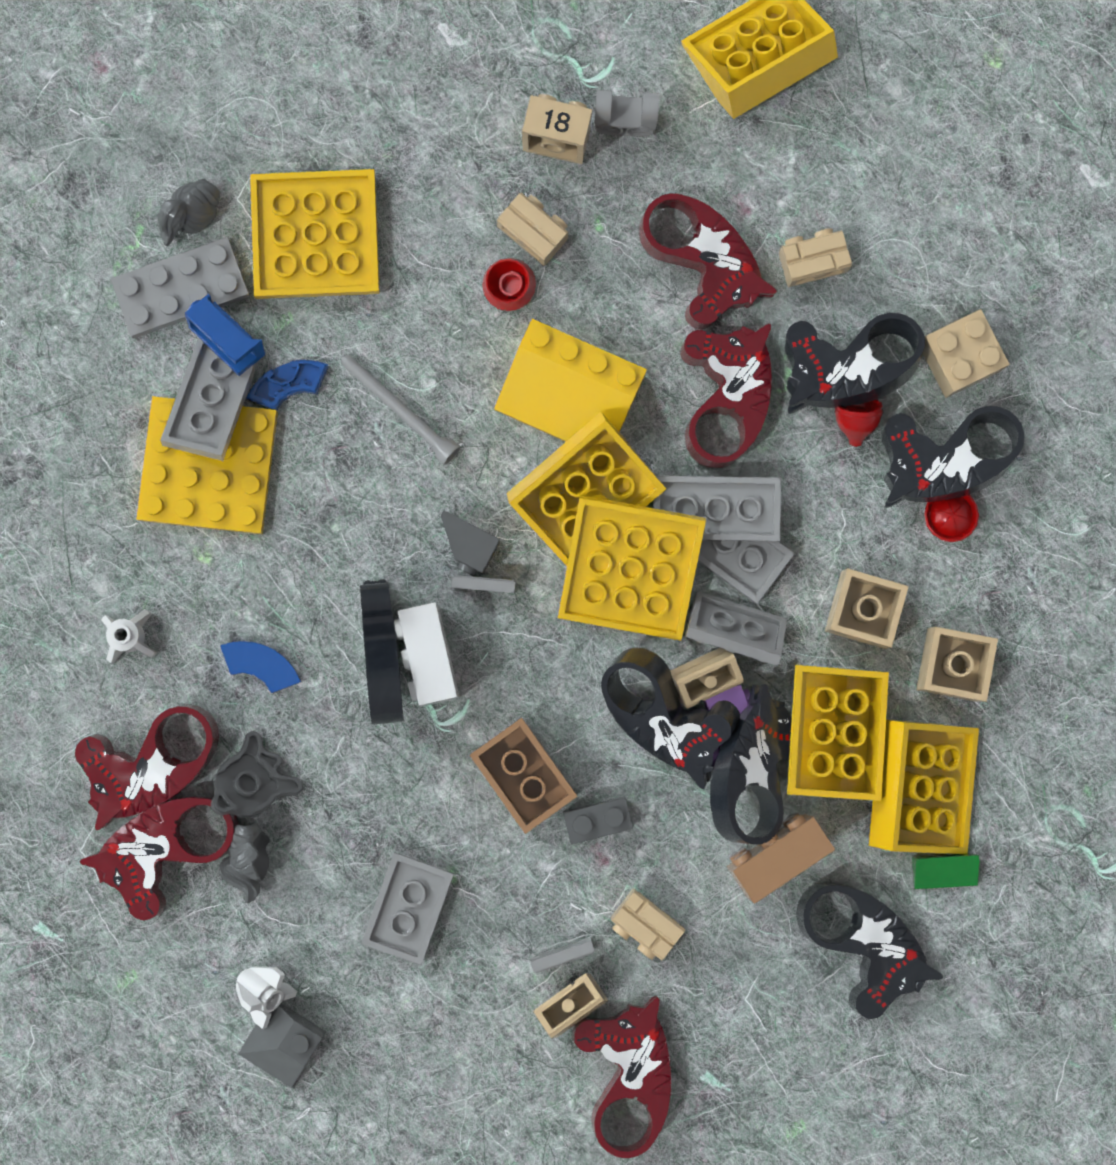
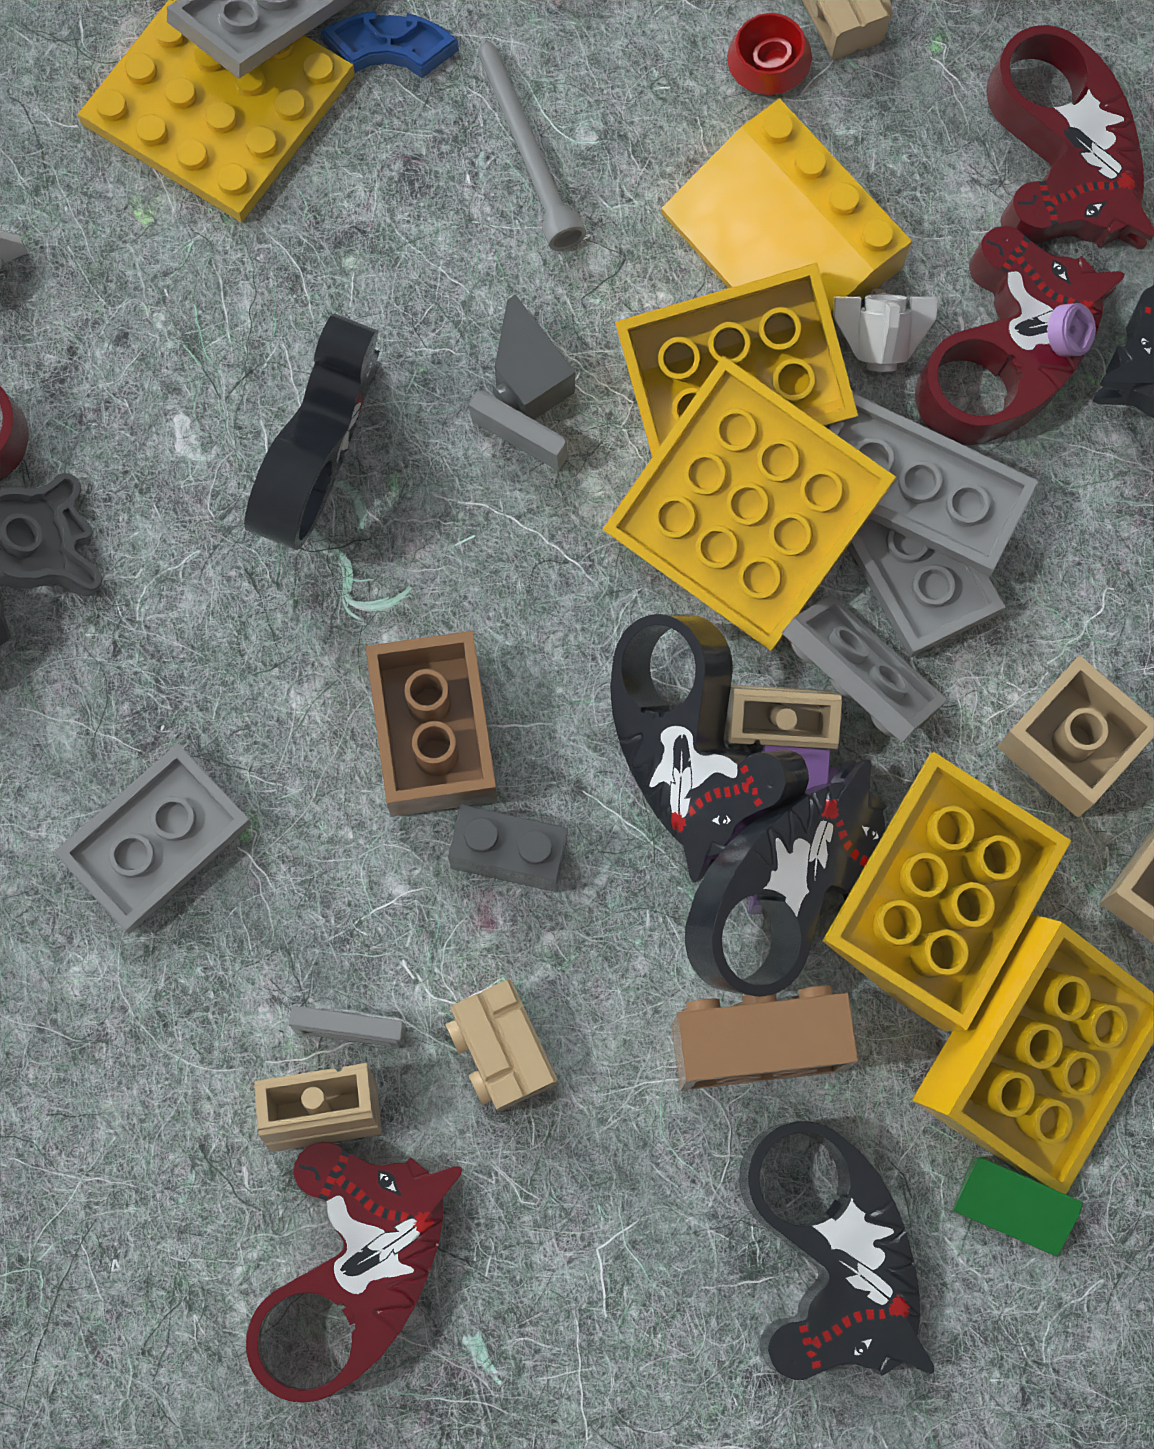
camera: 30 degrees right, 10 degrees down
blue tile [220,641,302,693] -> none
white brick [394,602,460,706] -> none
none -> white brick [833,289,938,372]
none -> lavender tile [1048,303,1096,357]

